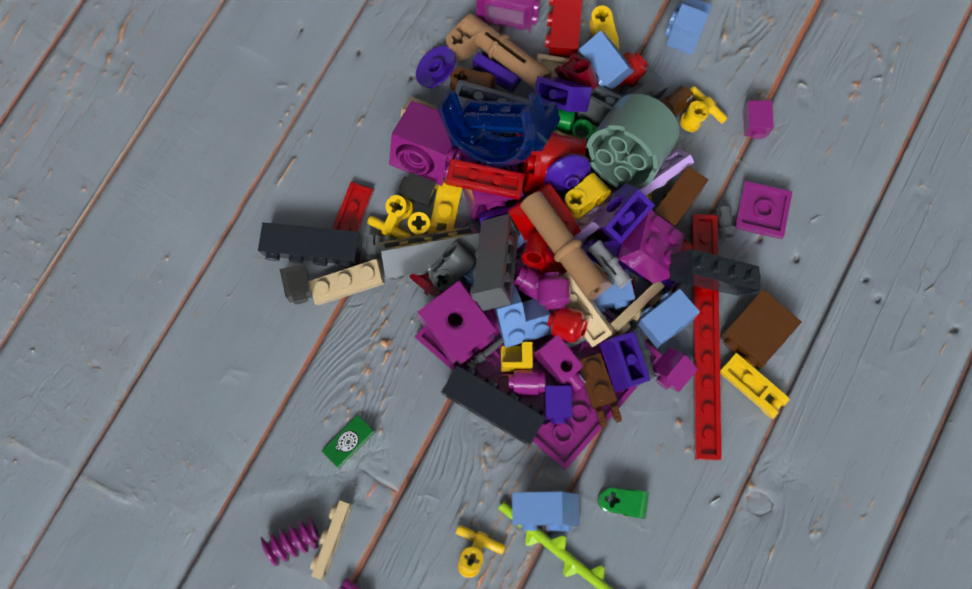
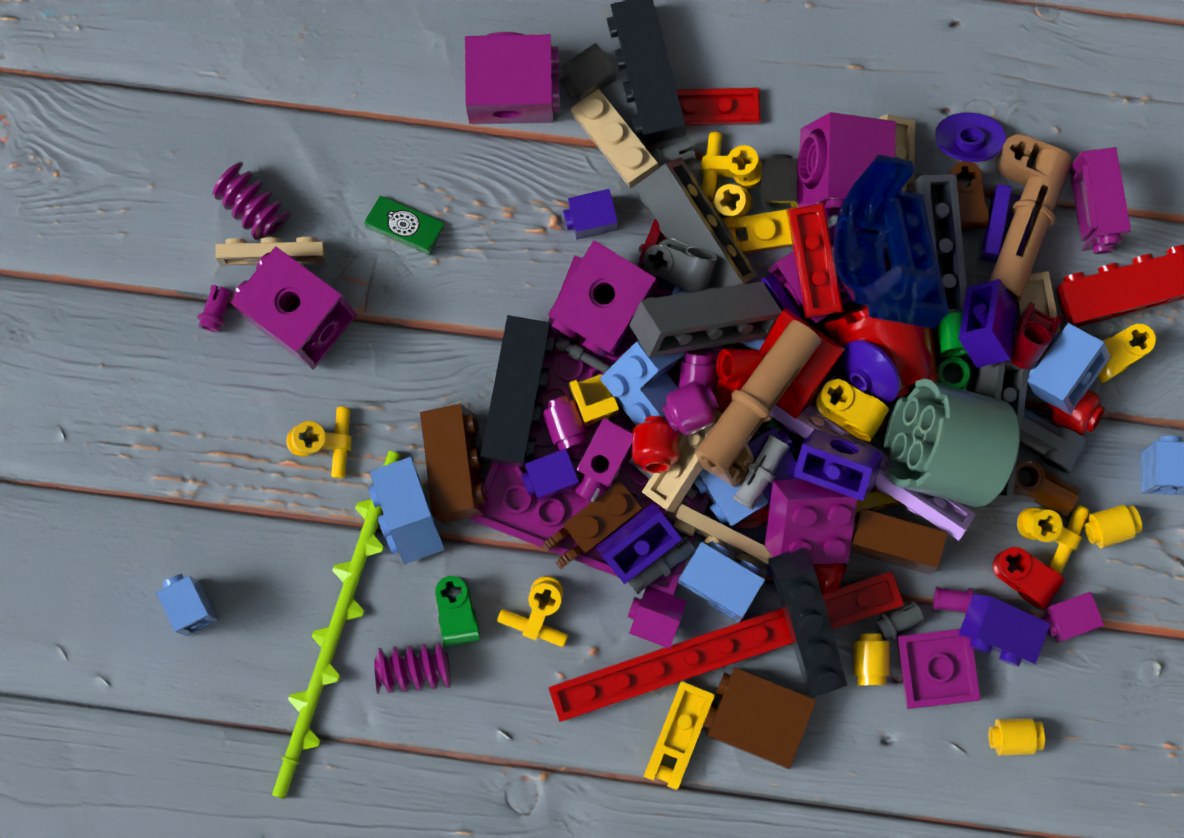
camera: 70 degrees right, 5 degrees up
none -> magenta brick [230,246,357,370]
none -> magenta piece [374,643,451,694]
none -> reddish brown brick [420,403,488,523]
none -> magenta brick [465,32,560,124]
none -> yellow piece [497,575,568,647]
none -> dark purple brick [563,189,618,240]
none -> yellow brick [853,634,890,685]
none -> magenta pin [933,586,979,615]
none -> dark purple brick [958,594,1051,667]
none -> yellow brick [988,718,1045,756]
none -> red piece [992,547,1065,611]
none -> yellow brick [1085,504,1142,549]

